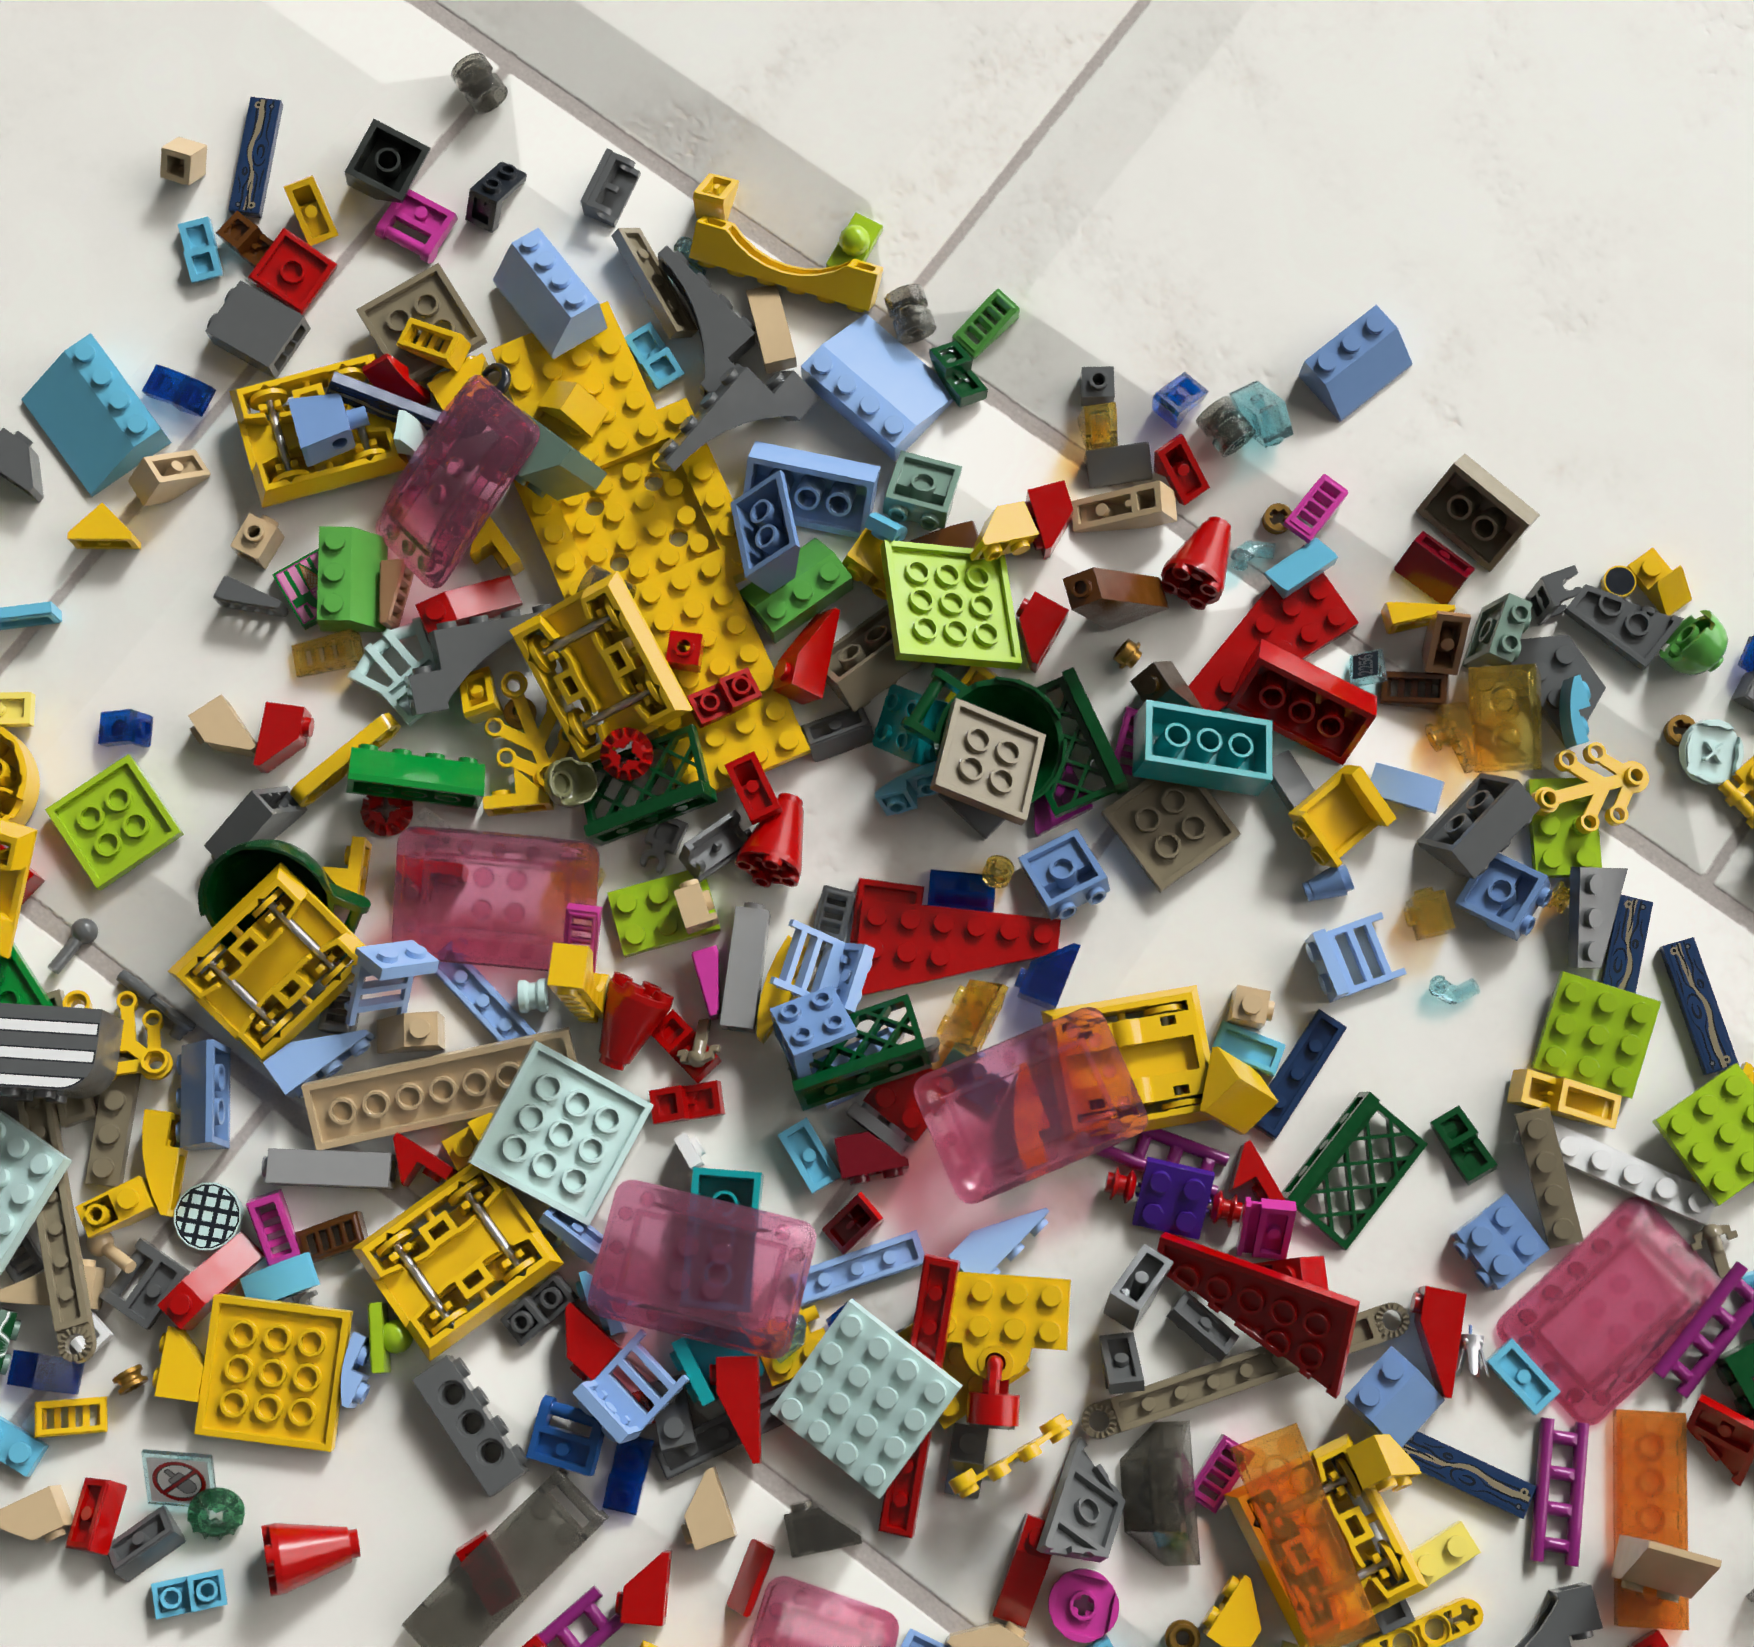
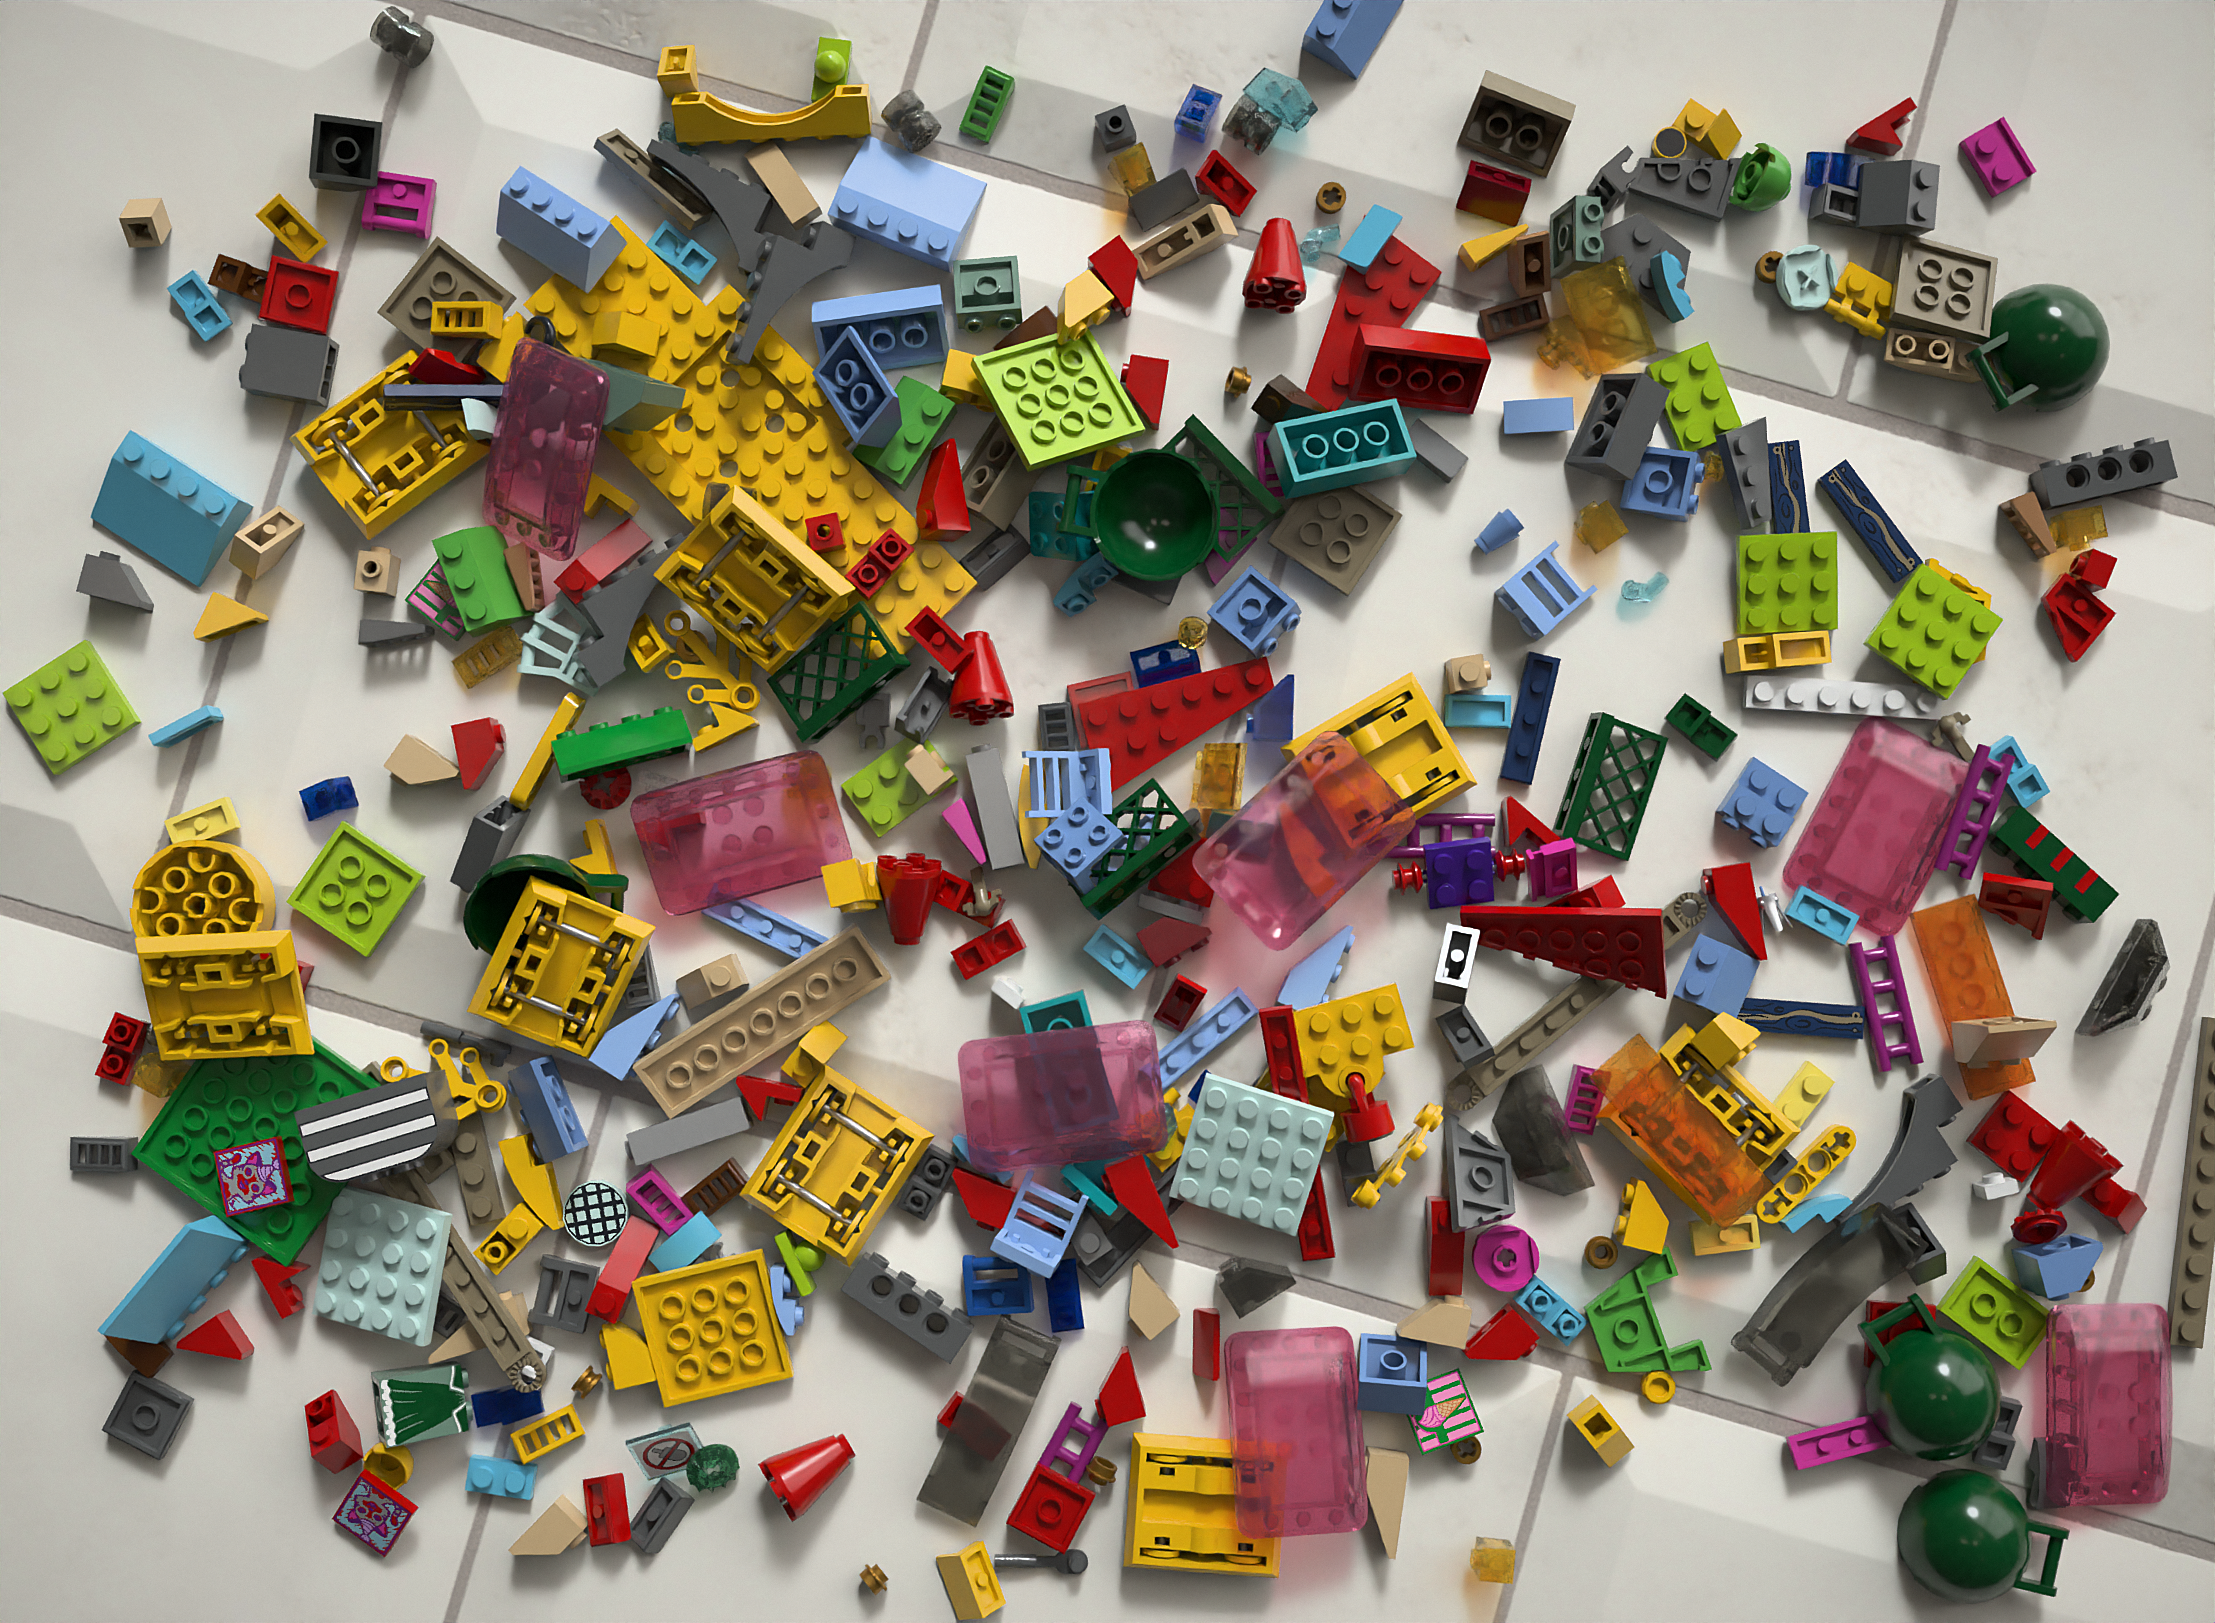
camera: 20 degrees left, 10 degrees up
dark grey bar [47,918,98,974] -> none
tan bar [86,1232,136,1273] -> none
clear blue slope [142,364,216,417] -> none
medium azure slope [151,1569,228,1620] -> none
dark blue tile [228,97,283,218] -> none
medium blue torso [288,393,370,467] -> none
light blue plate [344,940,439,1026] -> none
black bracket [465,162,527,233] -> none
light aqua plate [468,1040,654,1226] -> none
light aqua wheel [517,978,549,1014] -> none
medium blue plate [538,1207,612,1264] -> none
olive hair [544,757,598,808] -> none
dark pink slope [563,903,602,973] -> none
dark grey hinge [580,148,641,227] -> none
red gear [600,727,653,781] -> none
medium azure slope [864,512,908,541] -> none
dark green slope [929,341,988,408] -> none
plate [930,698,1046,826] -> none
reddish brown slope [1063,567,1169,630] -> none
dark grey plate [1166,1291,1239,1363] -> none
yellow slope [1200,1047,1278,1135] -> none
dark pink slope [1283,474,1349,544] -> none
yellow panel [1288,765,1397,868] -> none
slope [1350,649,1388,687] -> none
dark tan plate [1514,1106,1584,1249] -> none
yellow plant [1531,742,1649,834] -> none

